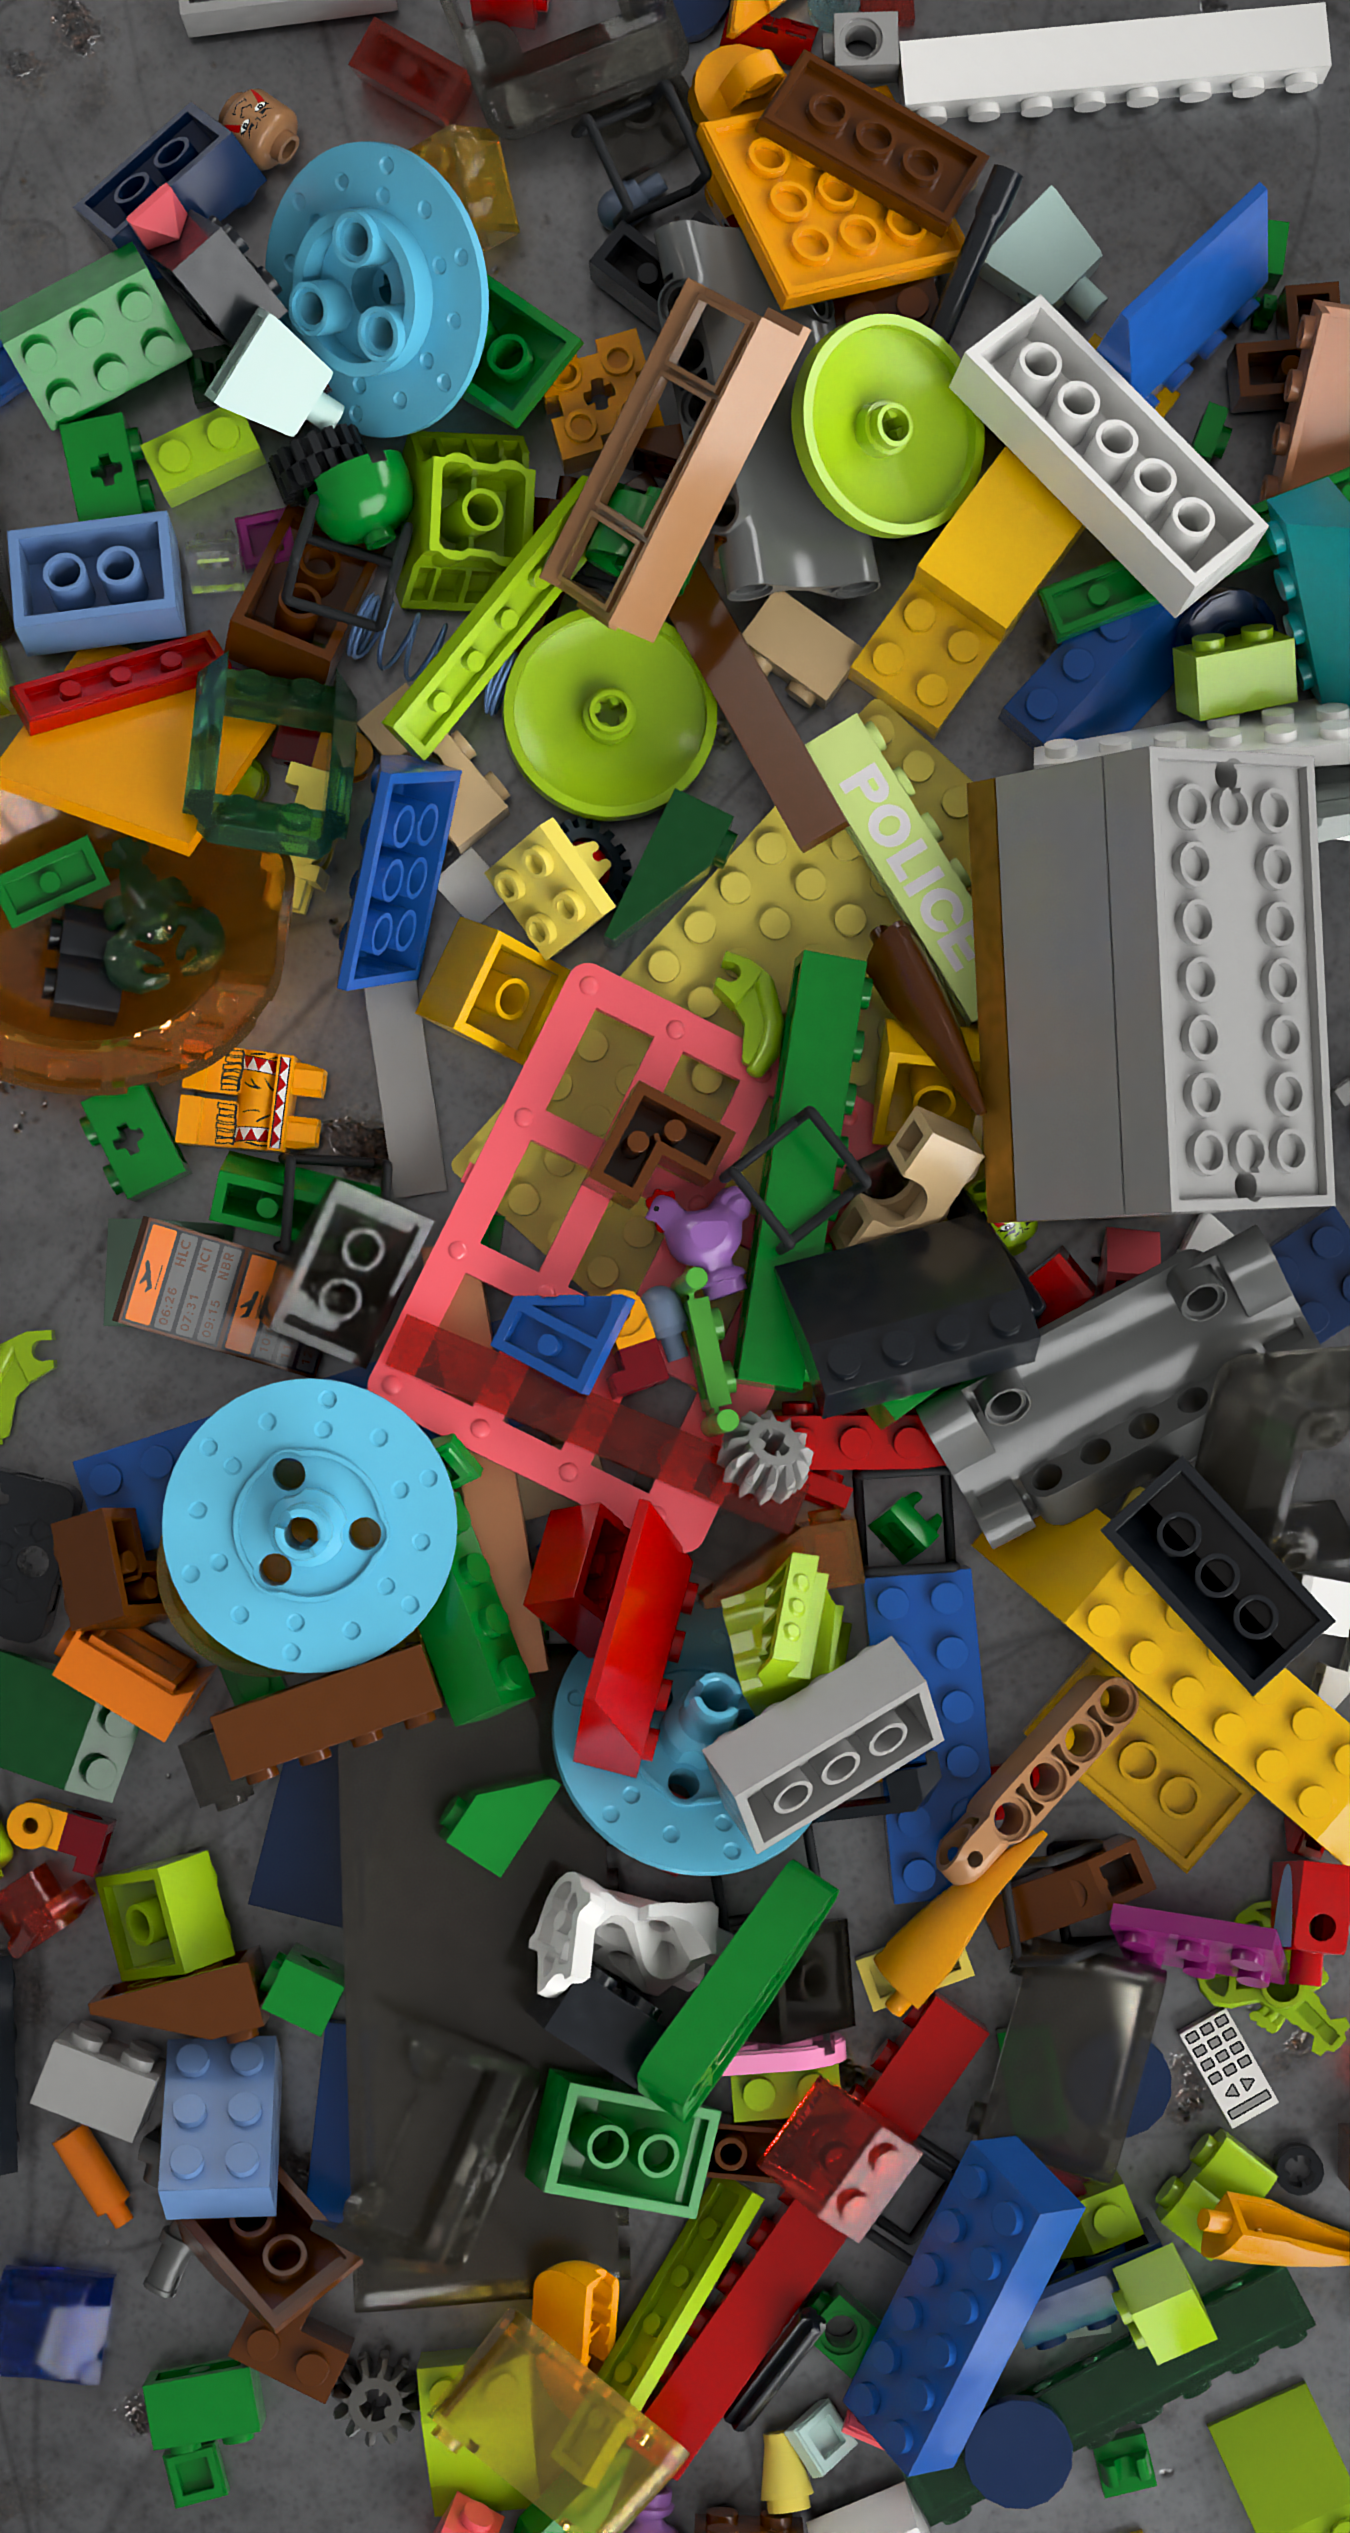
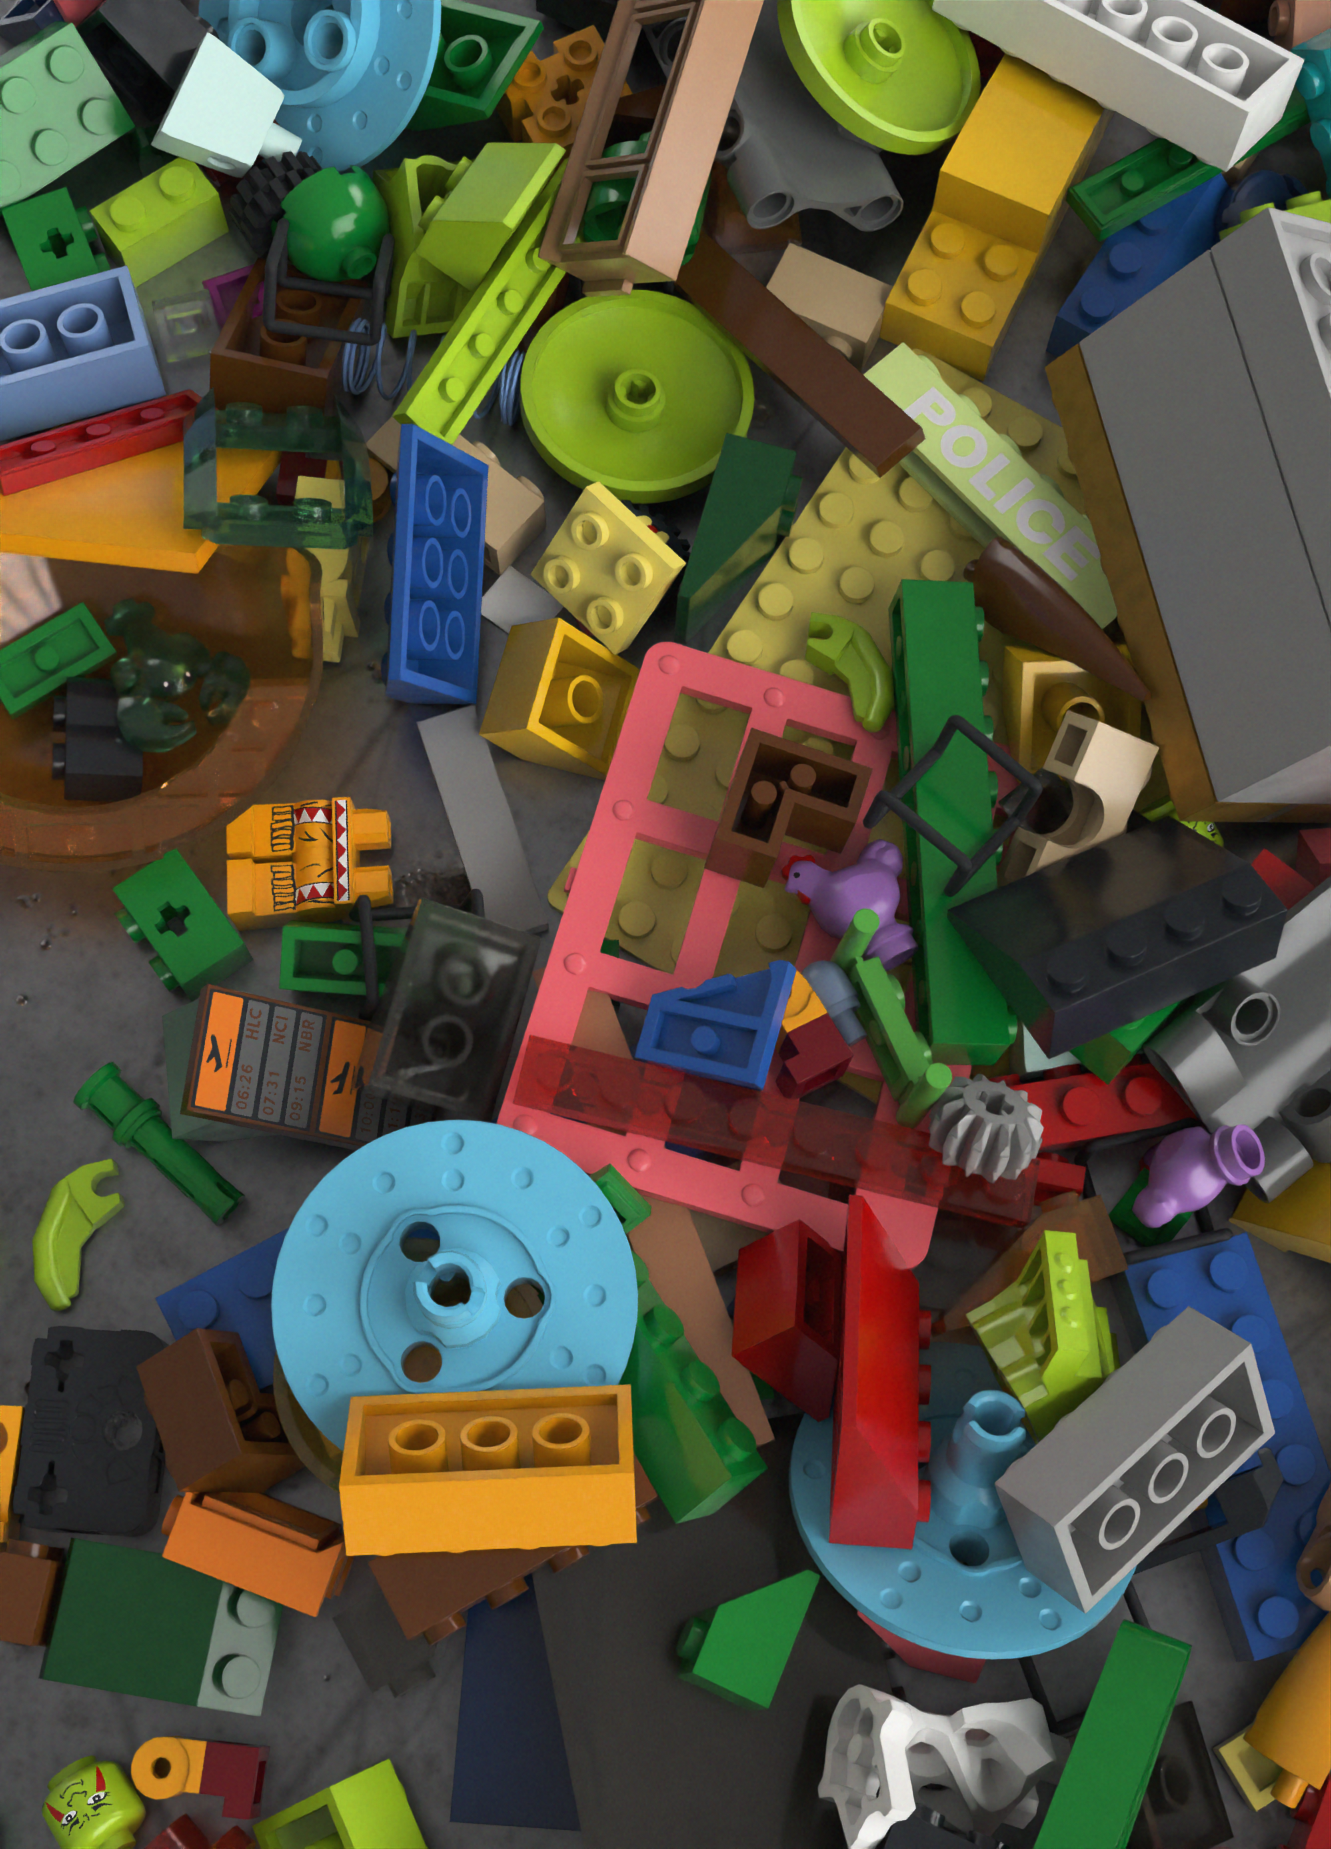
camera: 15 degrees left, 15 degrees down
none -> green pin [73,1062,245,1226]
none -> light orange slope [339,1384,637,1556]
none -> lime slope [415,143,566,293]
none -> medium lavender animal [1132,1124,1265,1228]

